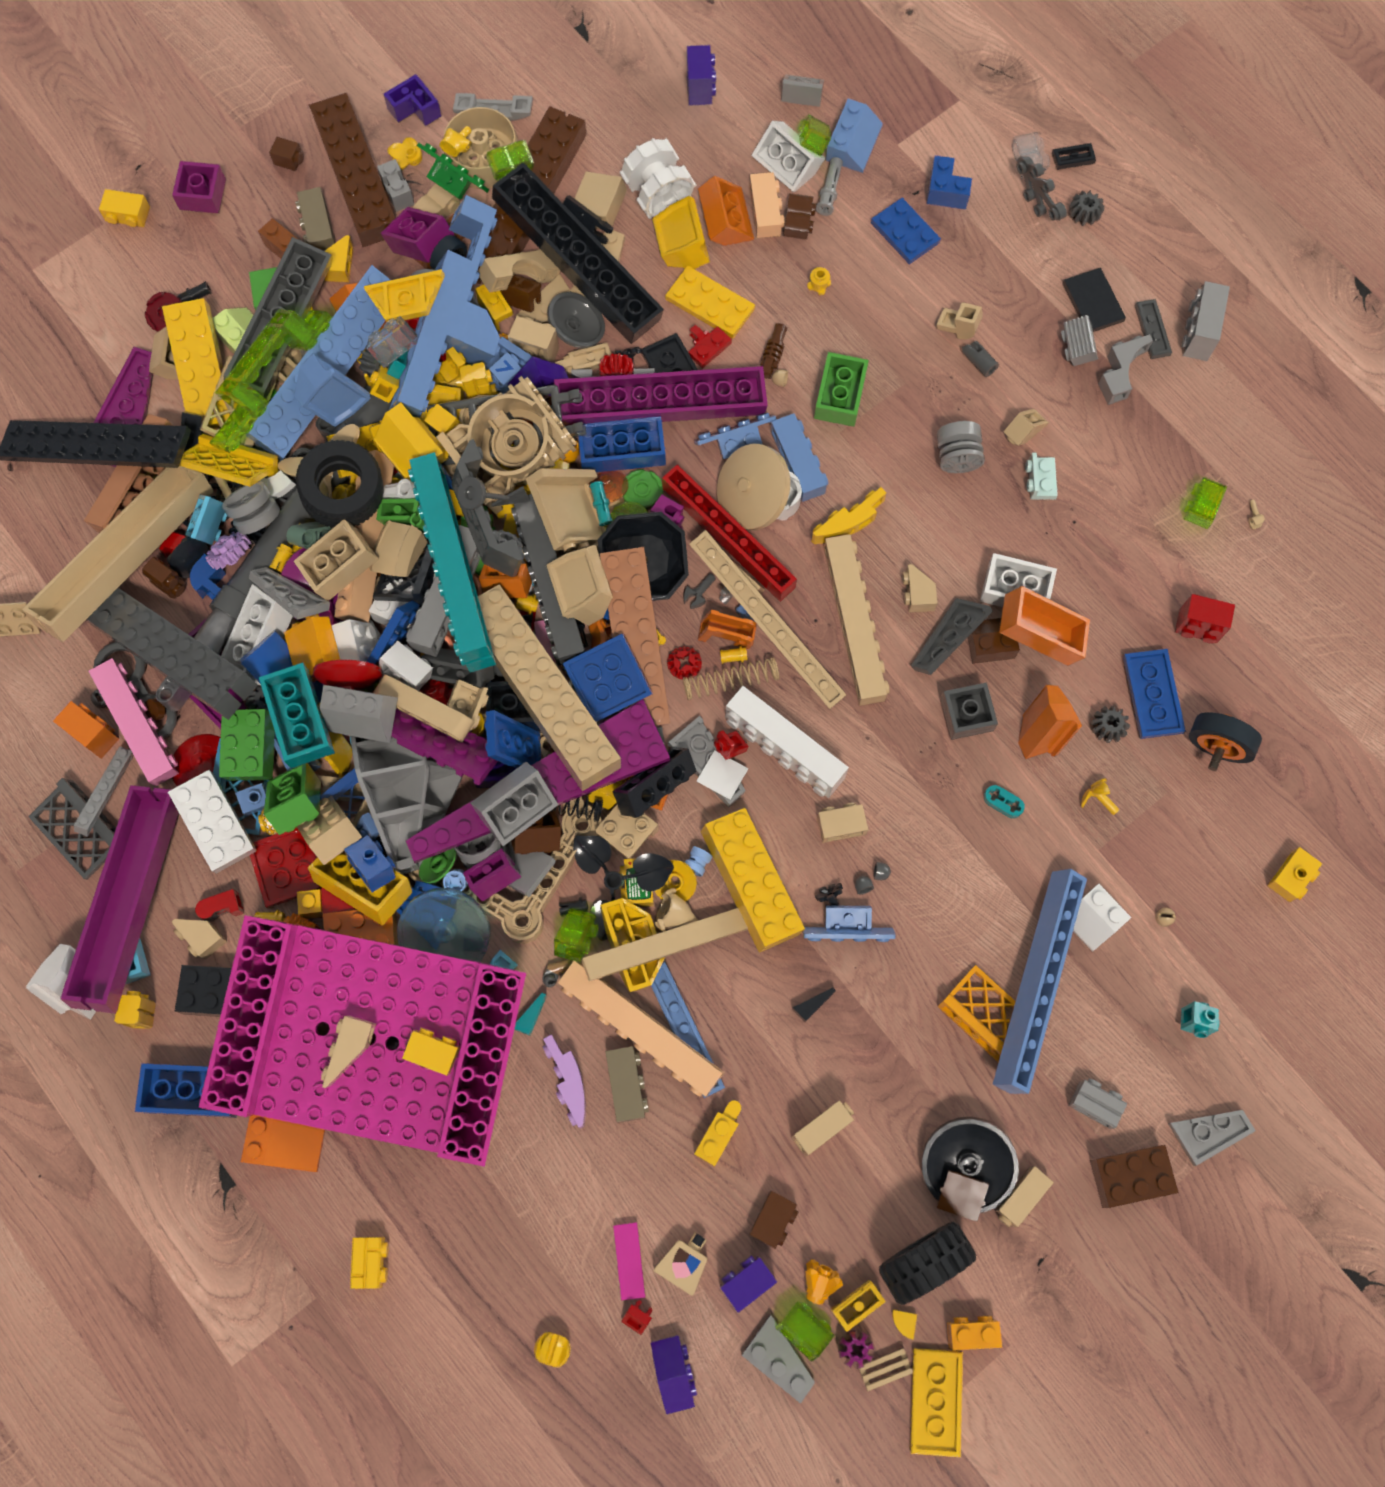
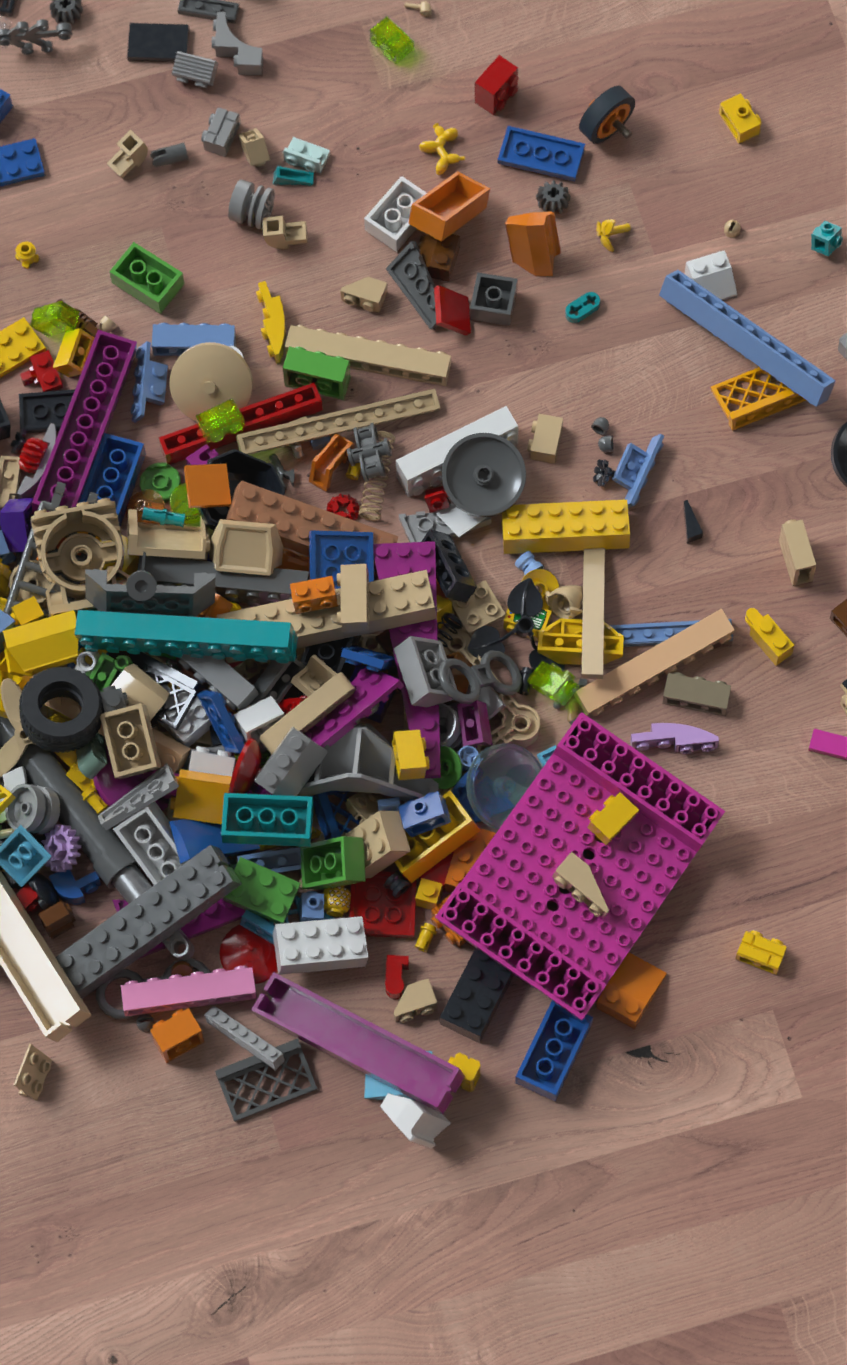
camera: 65 degrees left, 5 degrees down
none -> clear neon green brick [30,301,79,337]
none -> yellow brick [53,328,94,377]
none -> dark grey brick [100,686,129,713]
none -> orange tile [184,464,231,508]
none -> clear neon green brick [195,398,245,443]
none -> light grey brick [201,107,241,156]
none -> tan brick [263,216,308,249]
none -> teal piece [273,166,314,185]
none -> bright green brick [283,346,351,400]
none -> orange brick [290,576,338,614]
none -> tan brick [337,564,369,633]
none -> dark grey axle [347,422,392,482]
none -> black wheel [384,871,411,898]
none -> yellow brick [392,730,429,780]
none -> yellow piece [419,123,465,175]
none -> red tile [434,285,471,336]
none -> dark grey bar [438,650,522,704]
none -> dark grey dish [442,433,526,517]

